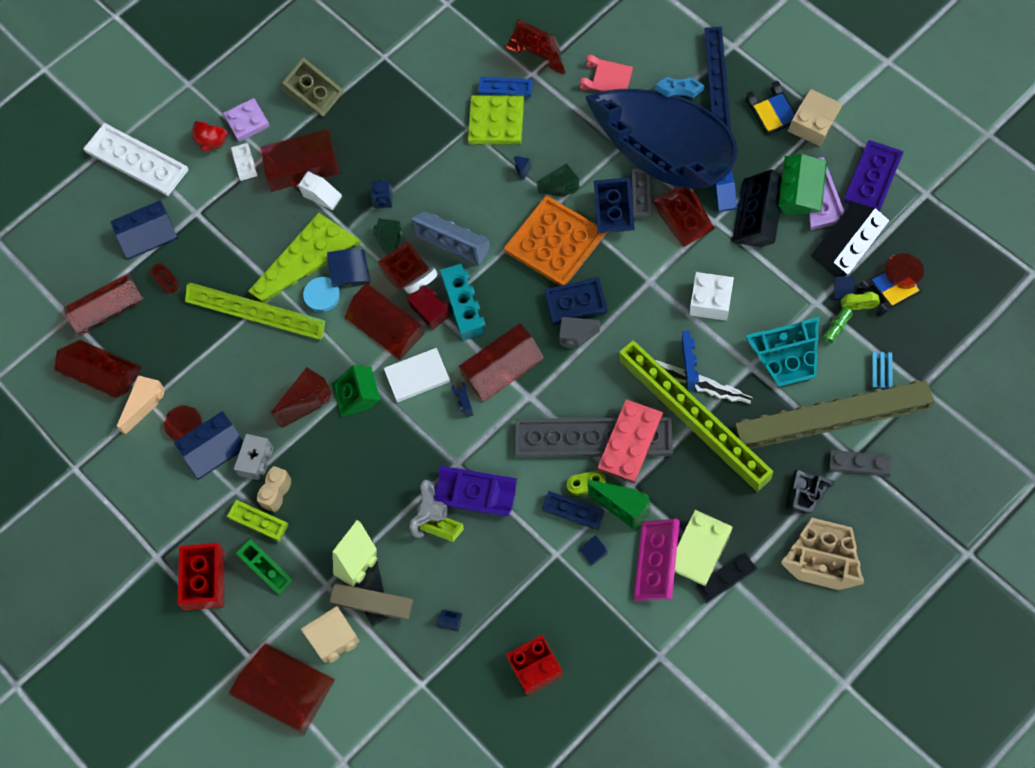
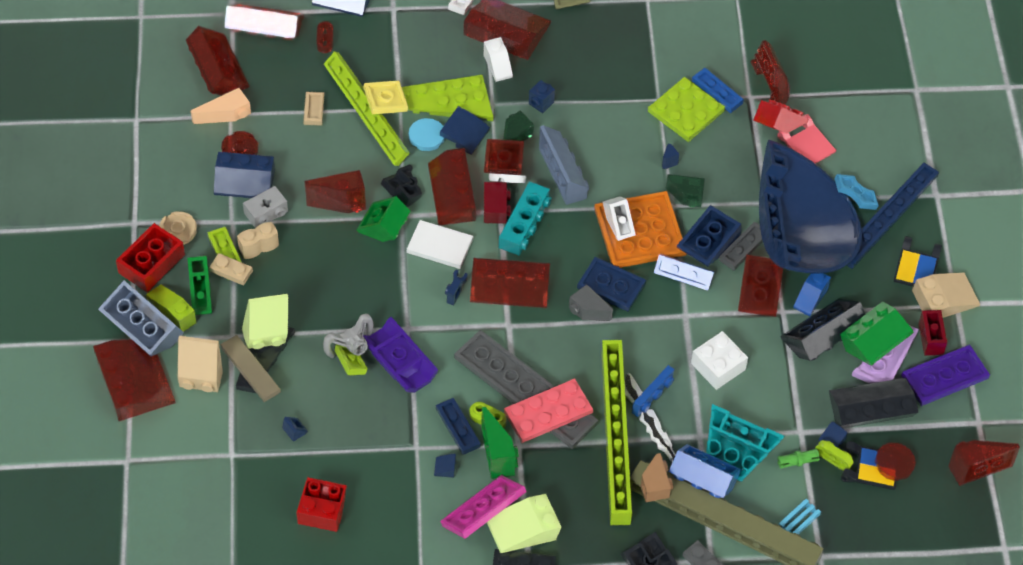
camera: 30 degrees right, 10 degrees down
none -> sand blue slope [98,280,184,356]
none -> lime slope [146,284,196,332]
none -> tan tile [159,212,197,245]
none -> tan plate [209,253,253,286]
none -> tan tile [304,92,325,125]
none -> light yellow tile [363,81,408,114]
none -> black slope [380,164,422,207]
none -> white slope [603,196,636,241]
none -> medium nougat slope [641,453,673,502]
none -> plate [654,254,715,290]
none -> brick [669,444,741,498]
none -> red slope [753,99,809,133]
none -> dark red brick [918,310,947,356]
none -> clear red slope [948,440,1020,486]

